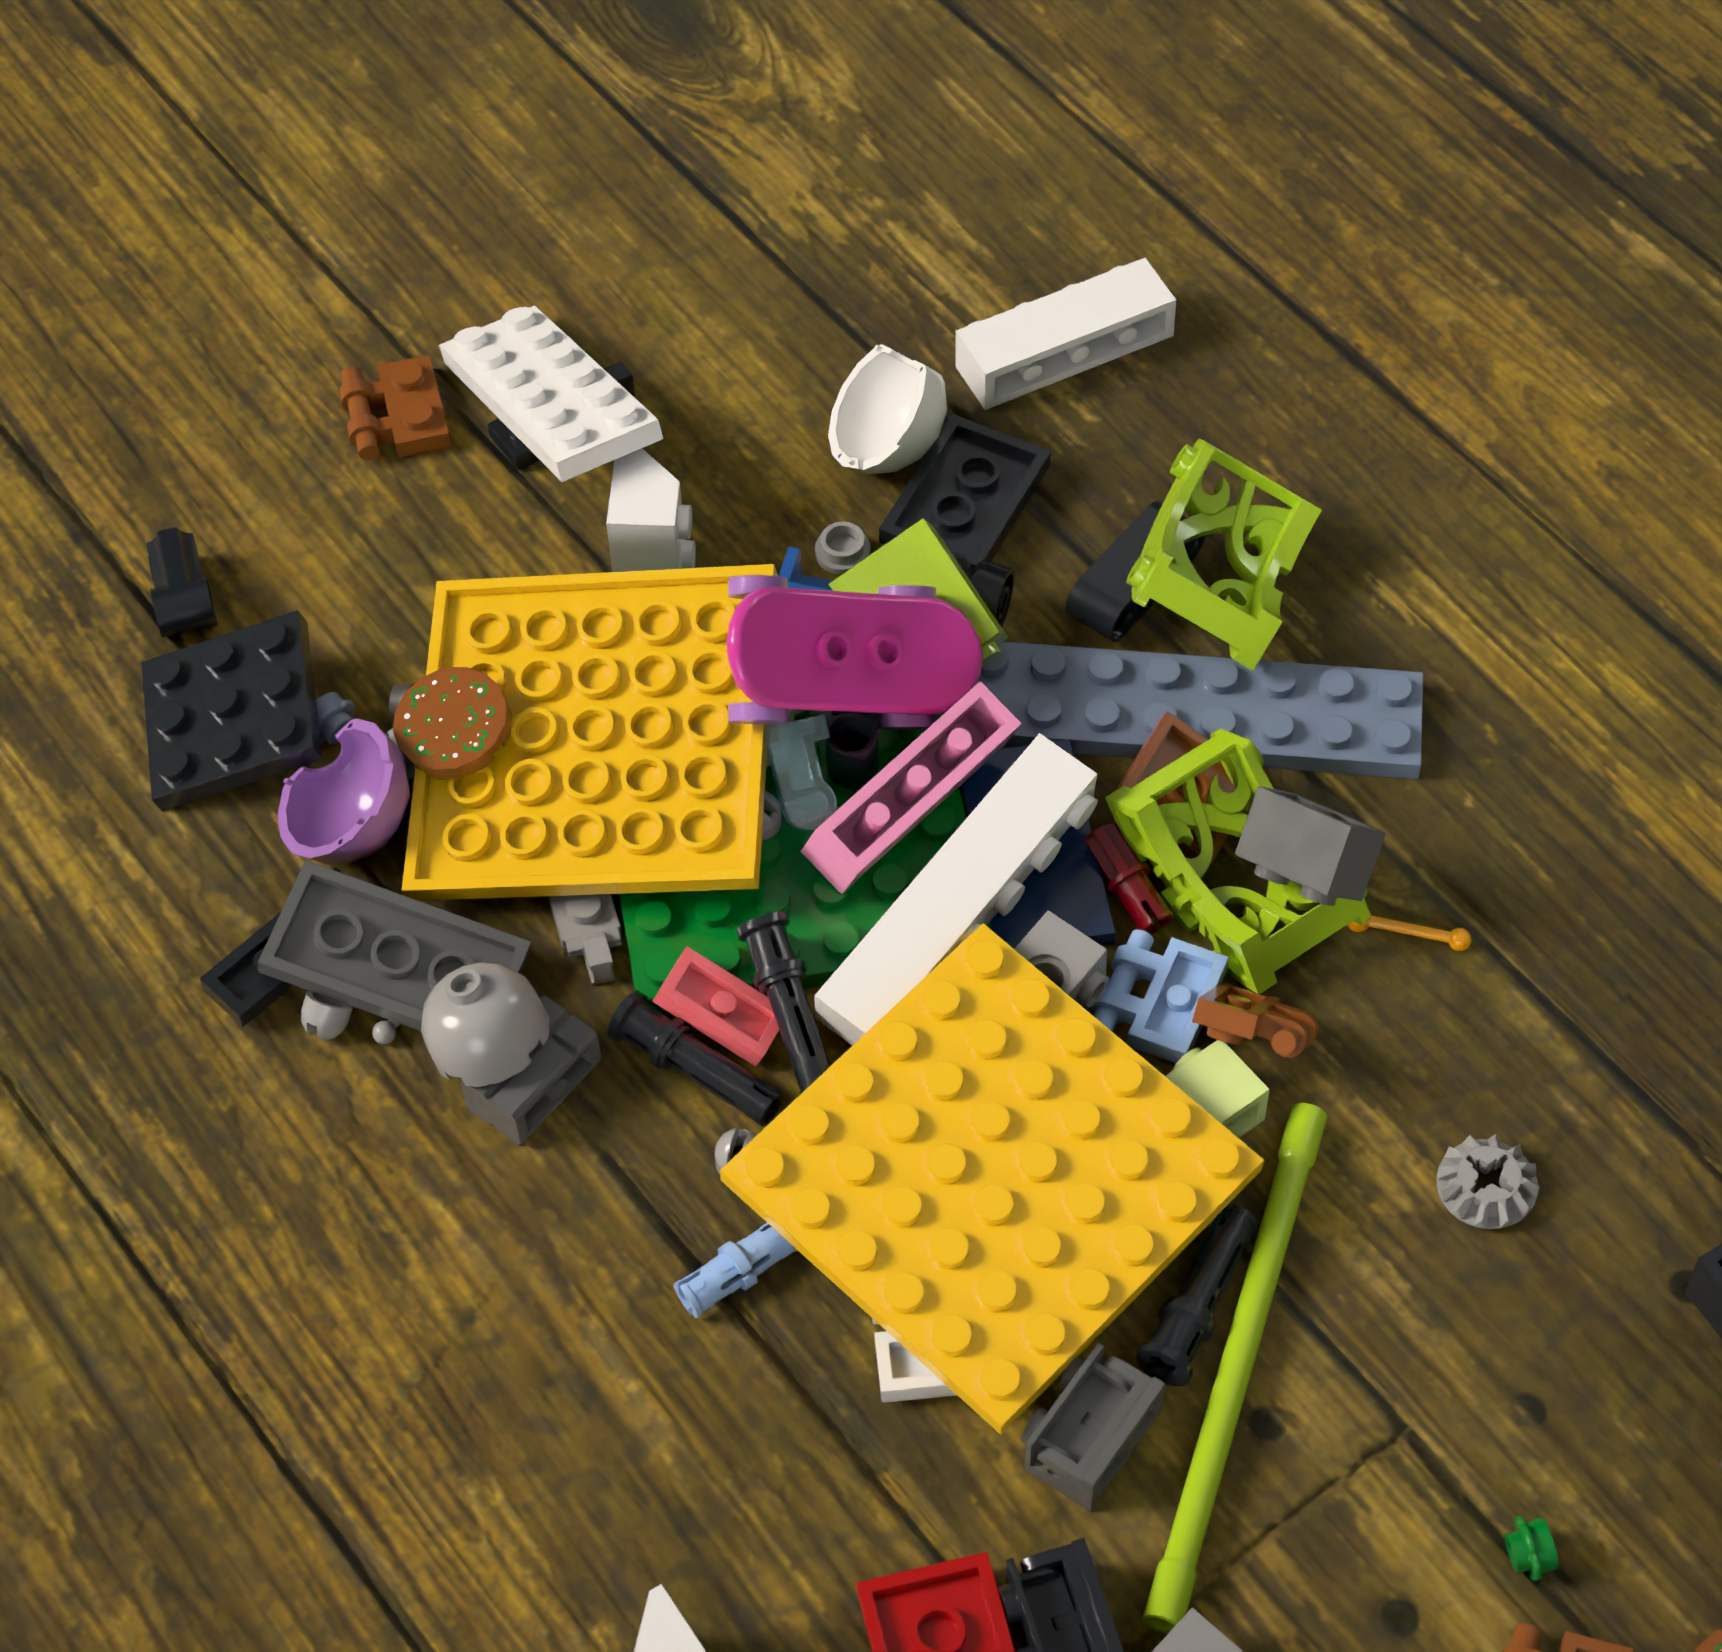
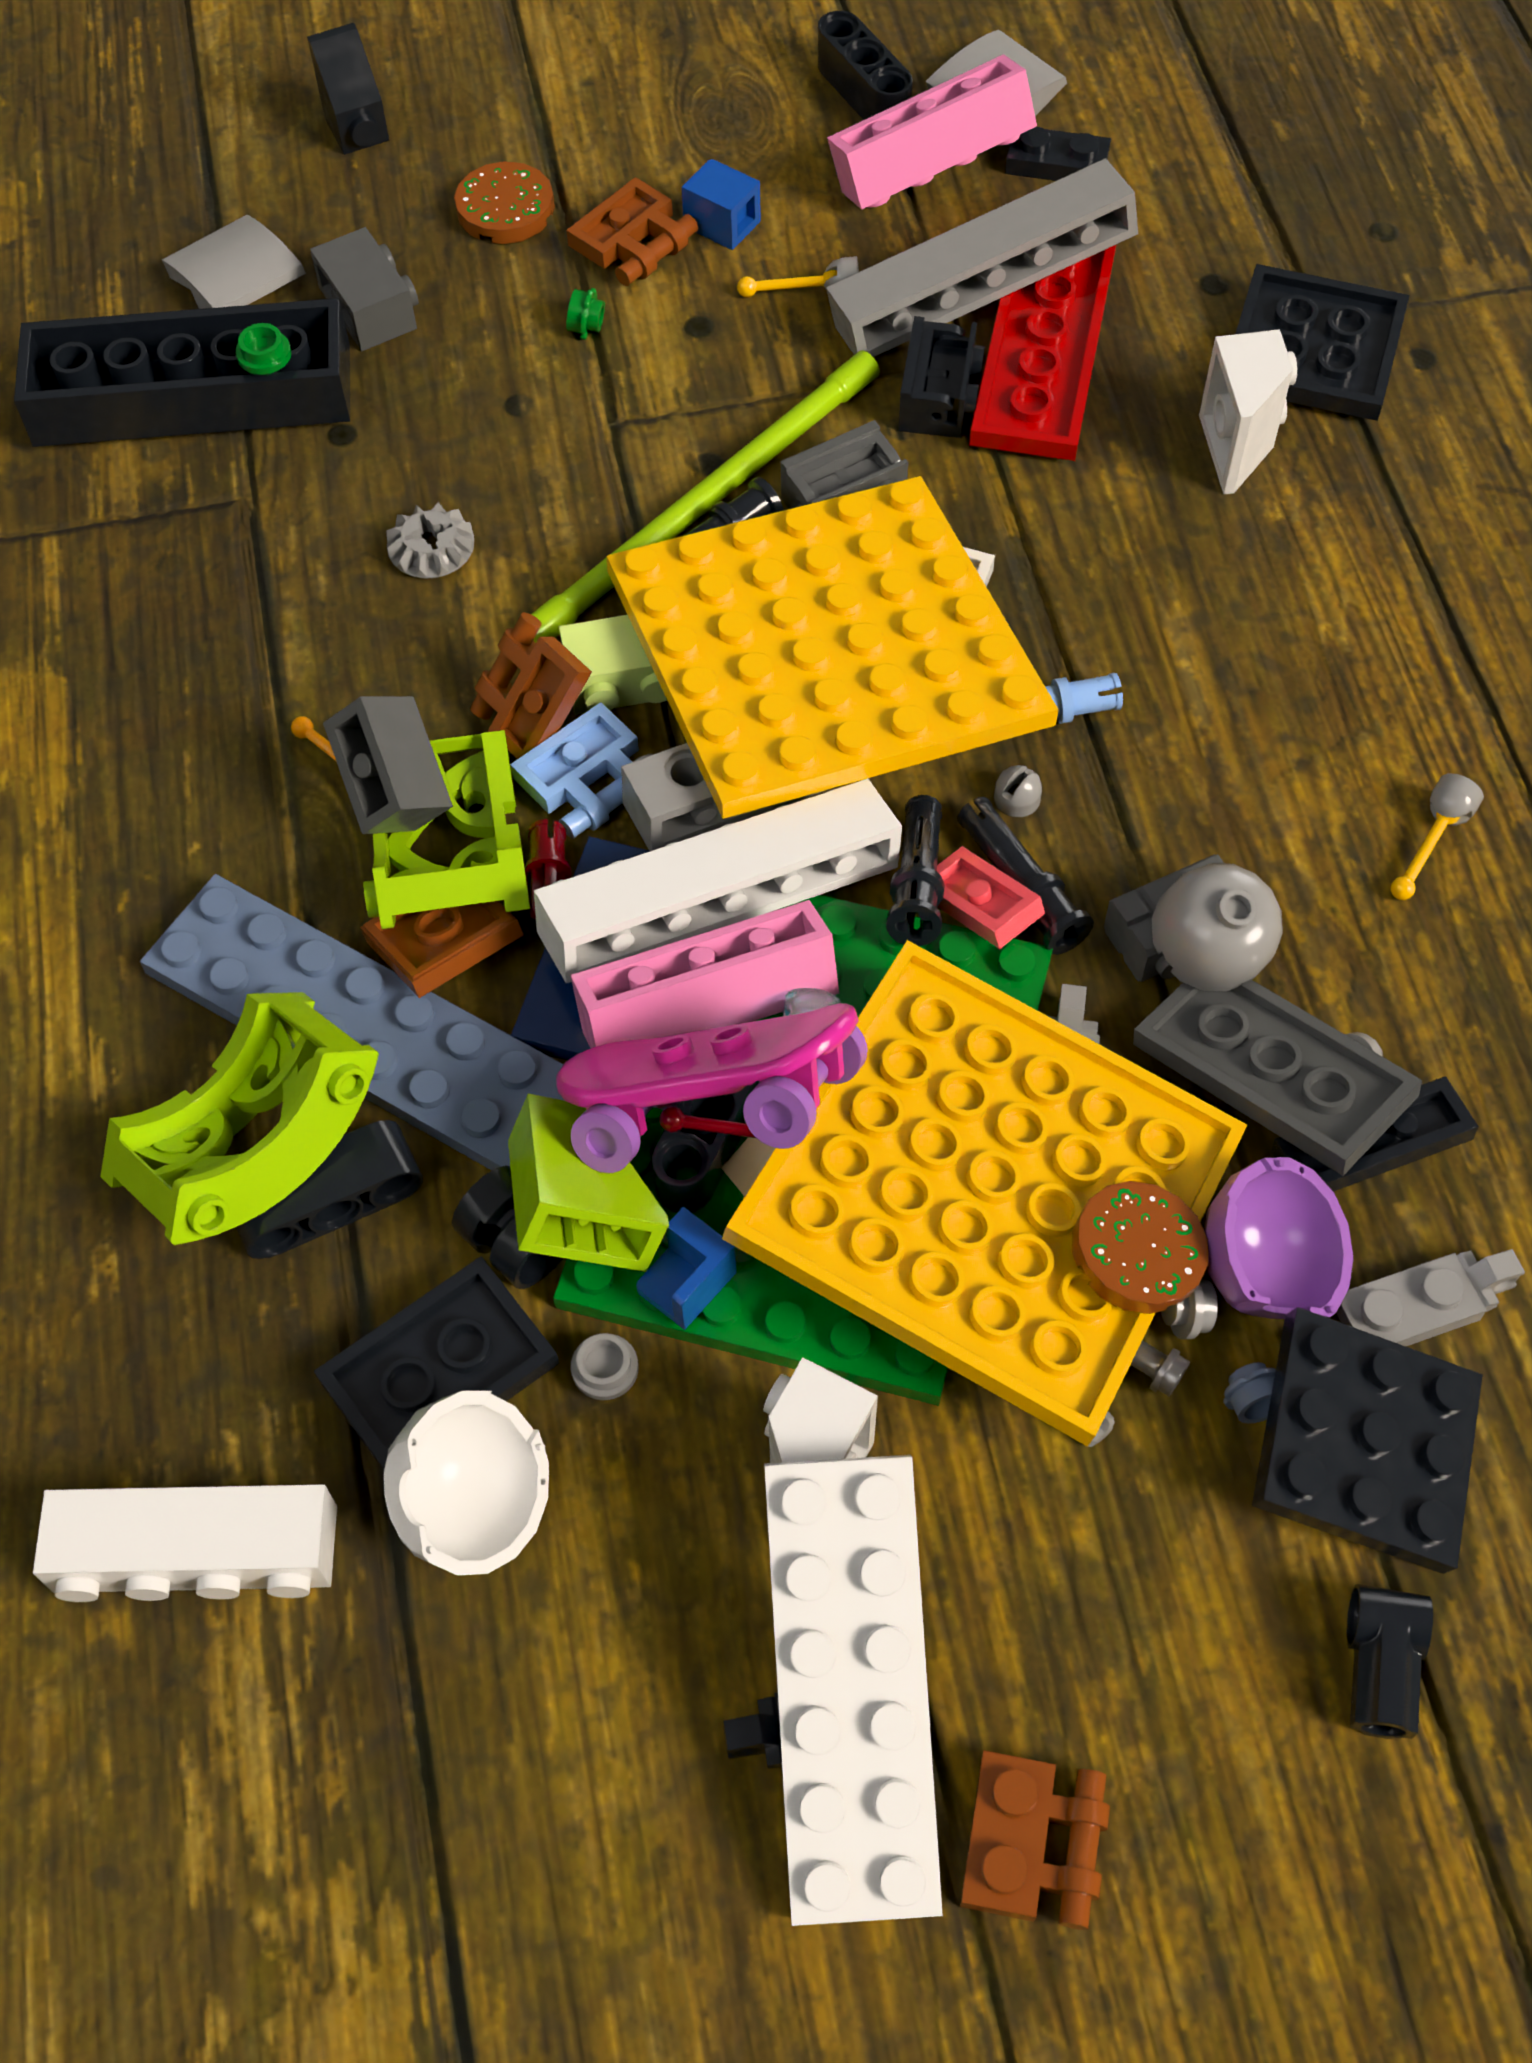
camera: 155 degrees left, 5 degrees up
none -> light grey hinge [1336,1249,1525,1346]
none -> hinge [1391,773,1484,900]

